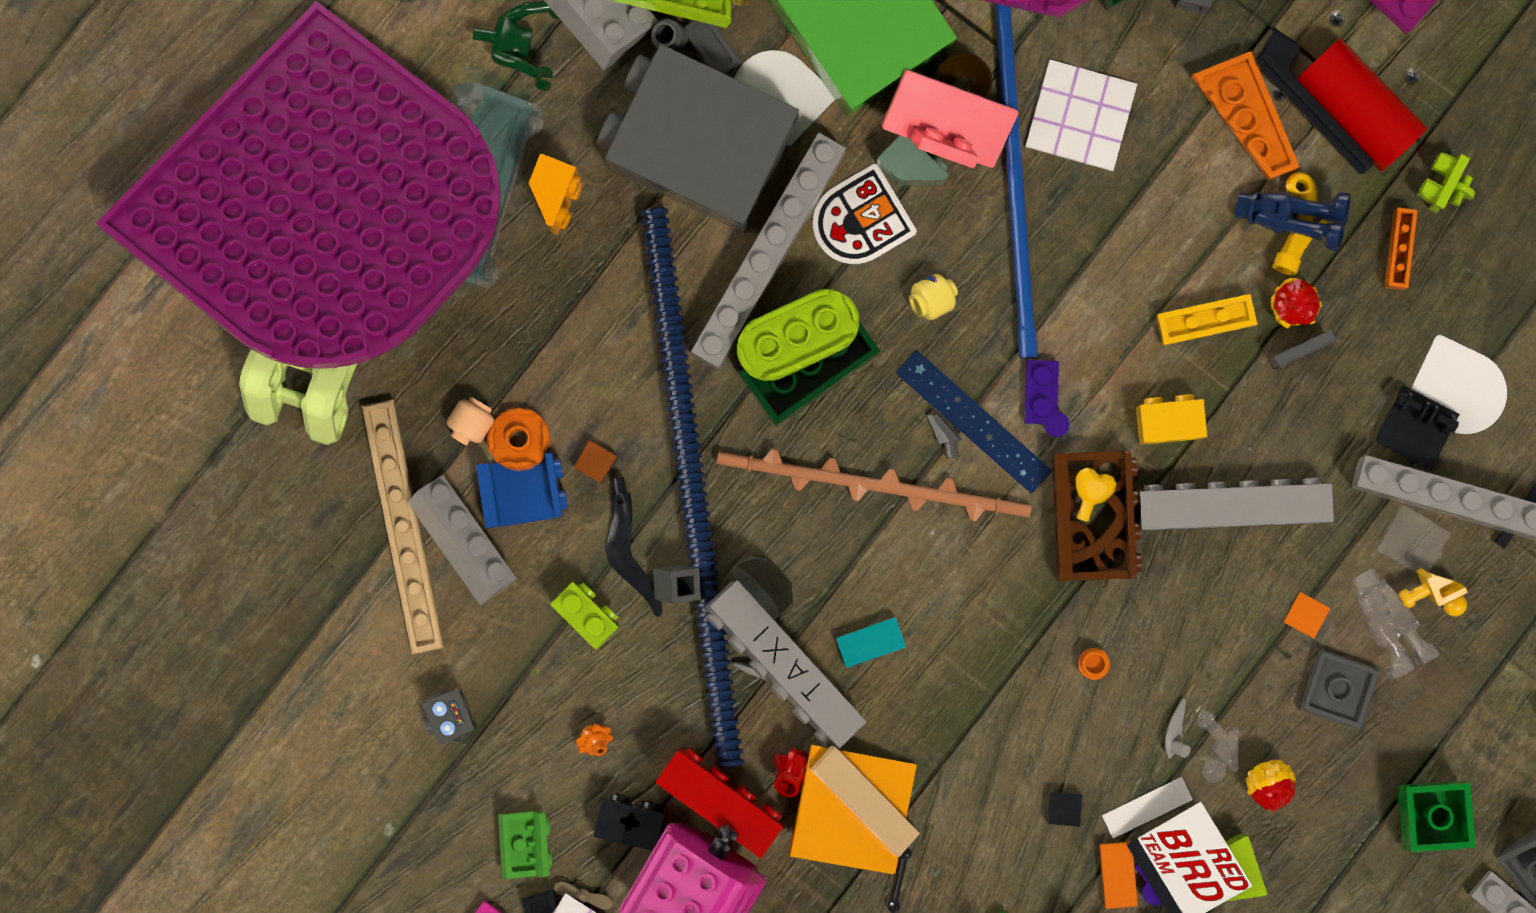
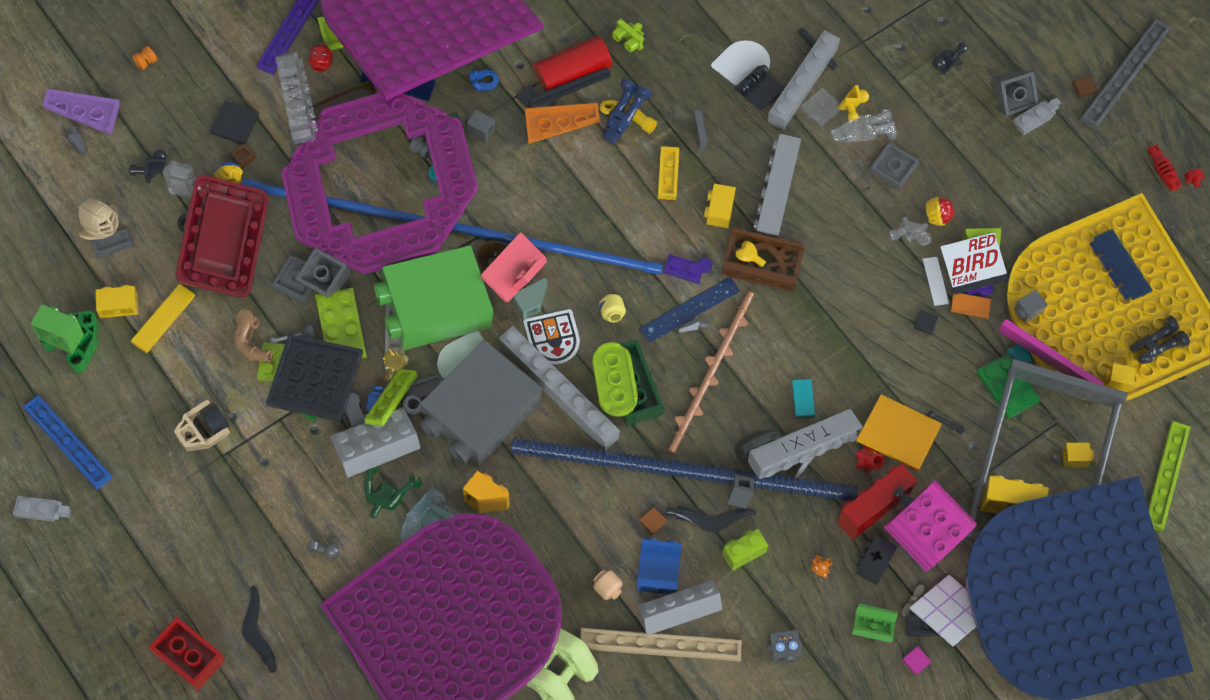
camera: 80 degrees left, 20 degrees down
orange tile [487,407,551,472] -> none
tan tile [810,746,920,857] -> none
white piece [1025,60,1137,171] -> none
orange plate [1078,648,1110,680] -> none
light grey bar [1165,699,1190,758] -> none
red piece [1270,278,1322,329] -> none
orange sticker [1284,592,1331,639] -> none
orange piece [1384,208,1418,290] -> none
green brick [1397,780,1476,852] -> none

